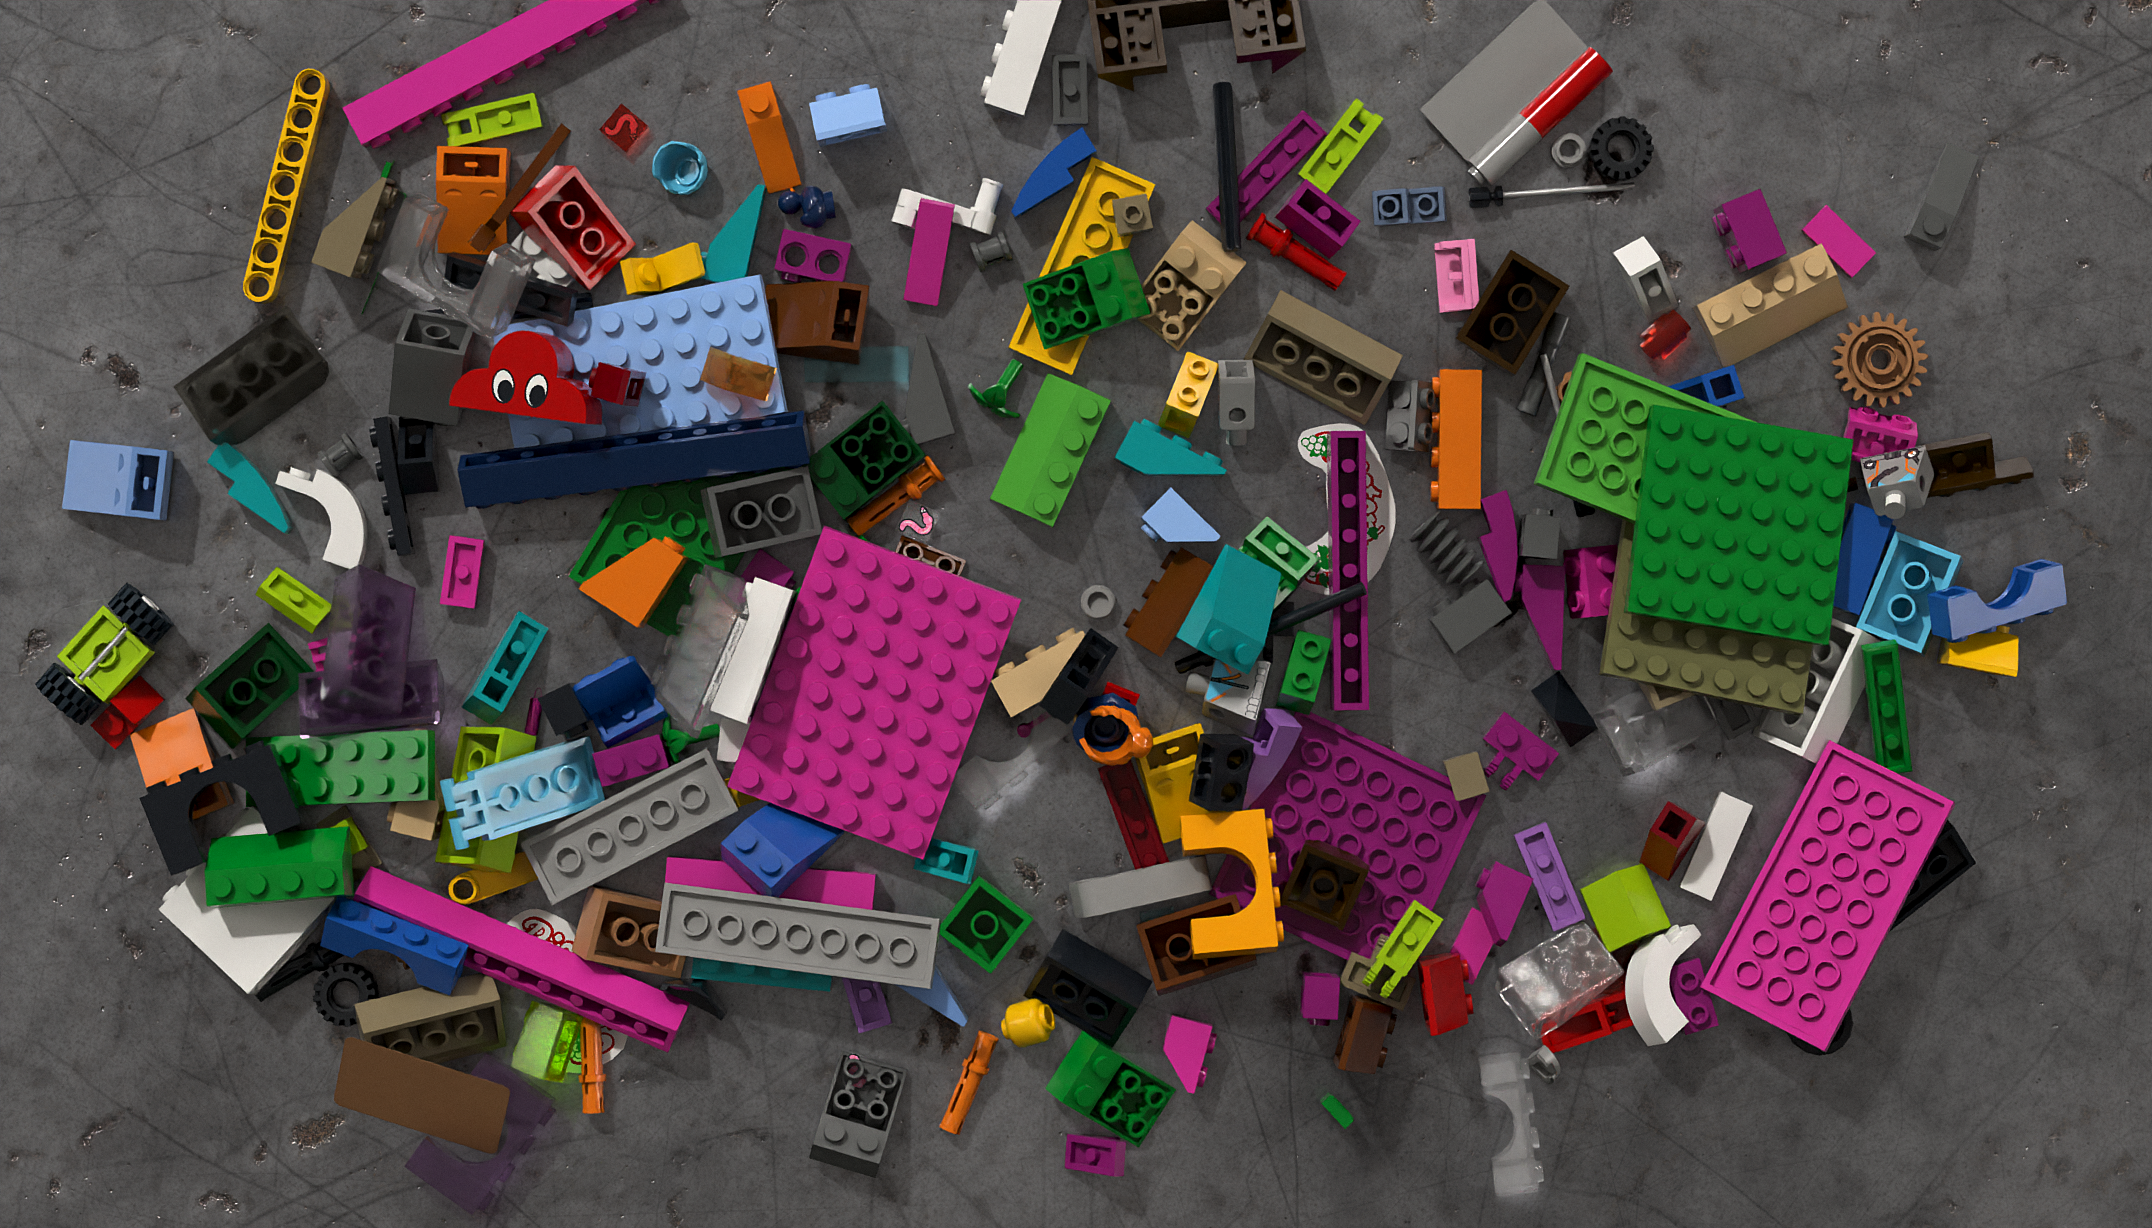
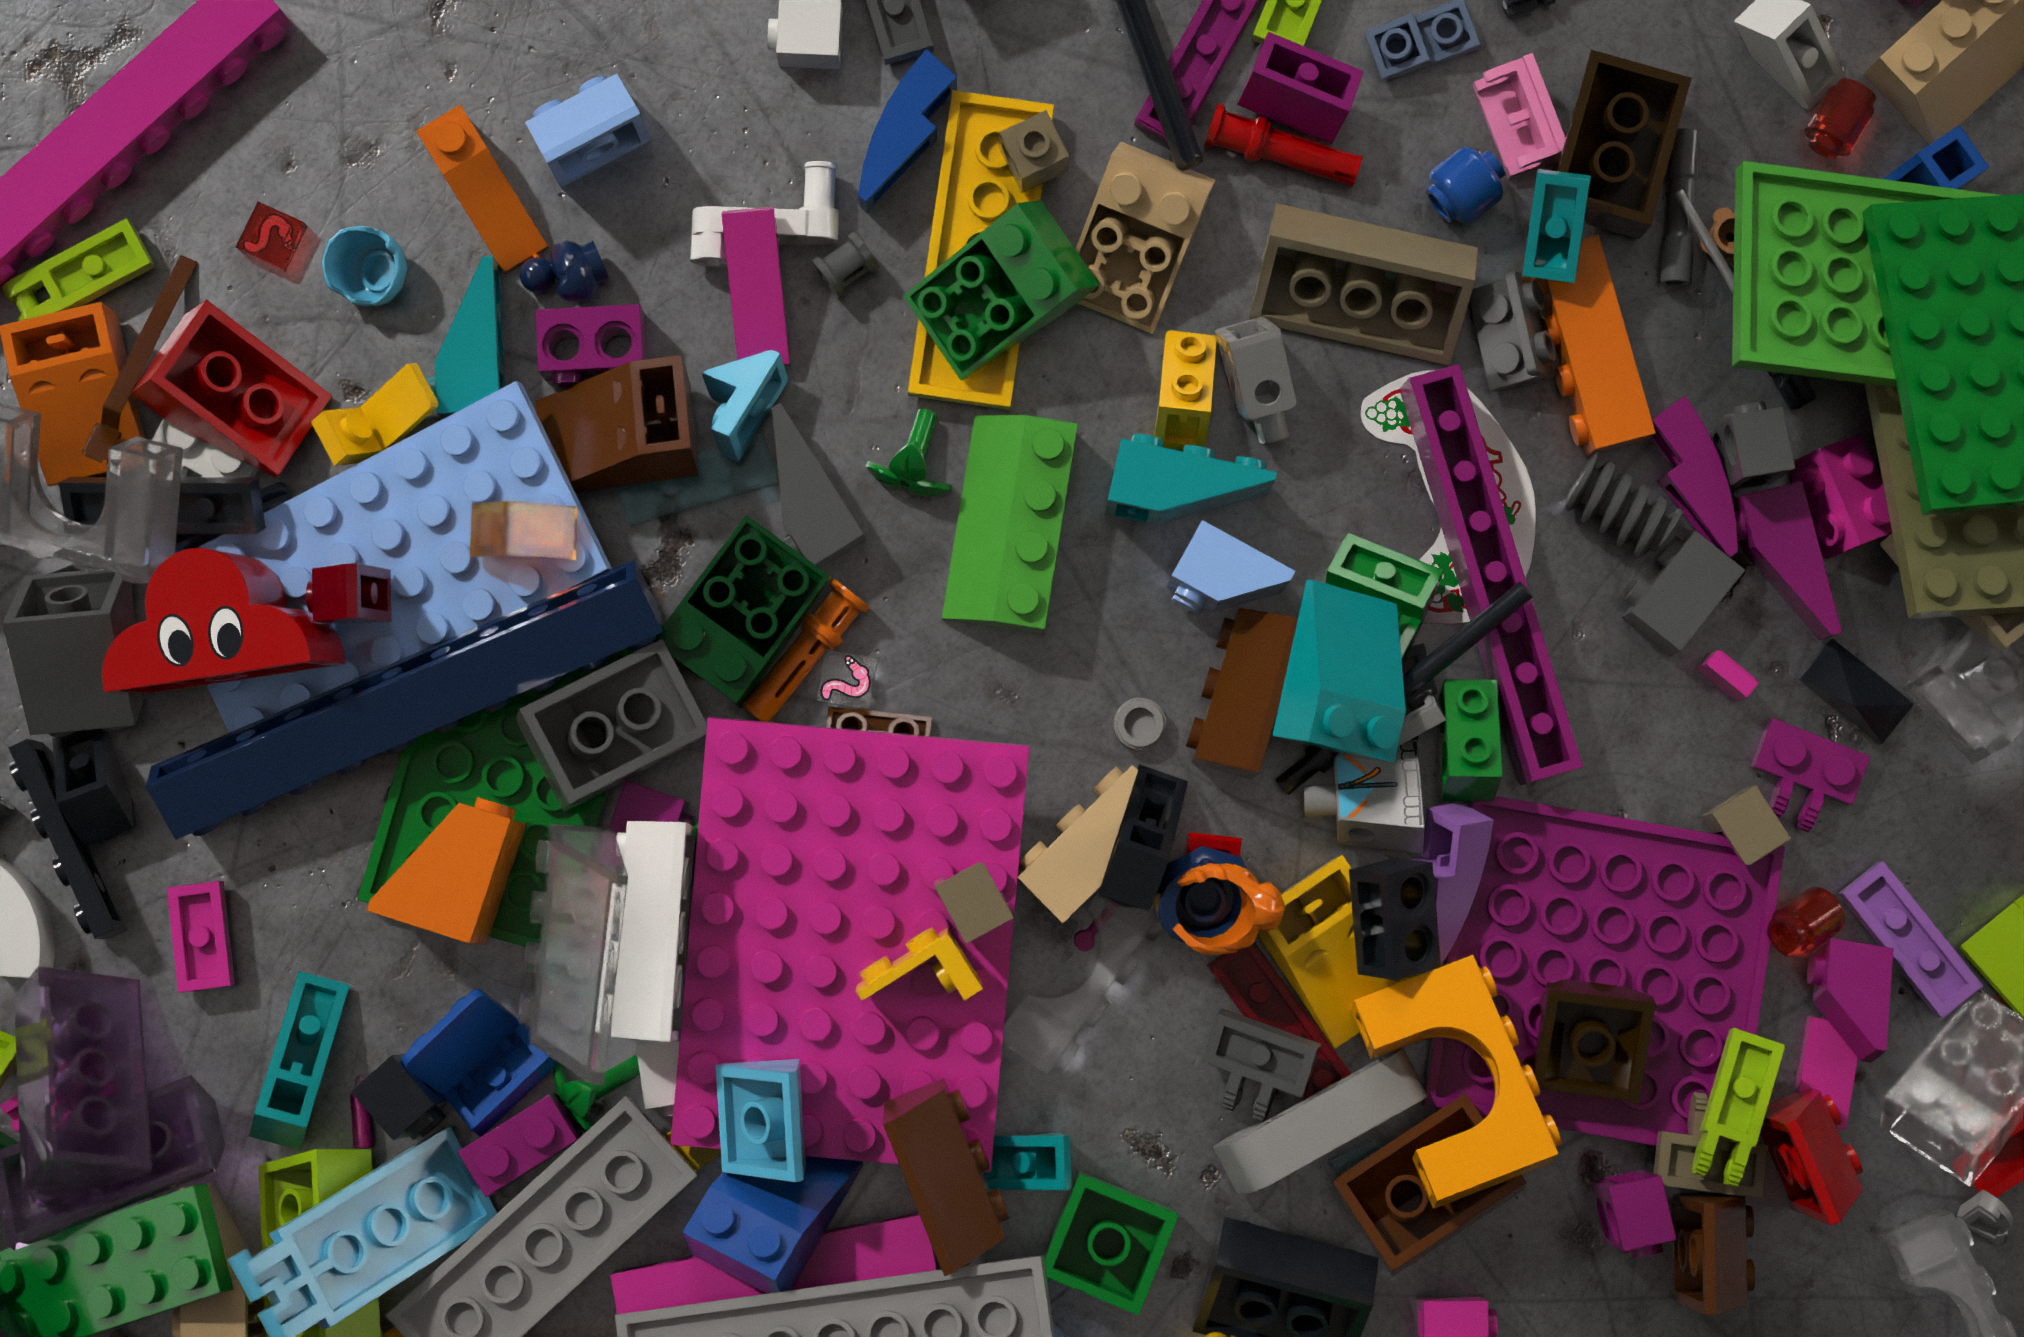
camera: 15 degrees left, 5 degrees down
none -> medium azure slope [702,350,789,462]
none -> medium azure slope [715,1059,806,1182]
none -> yellow bracket [855,927,983,1001]
none -> reddish brown slope [883,1078,1010,1276]
none -> dark tan panel [934,862,1014,944]
none -> dark grey hinge [1203,1008,1321,1122]
none -> light grey tile [1399,689,1446,746]
none -> blue head [1426,147,1505,224]
none -> teal slope [1522,169,1591,283]
none -> dark pink tile [1695,650,1759,702]
none -> clear red brick [1767,887,1845,957]

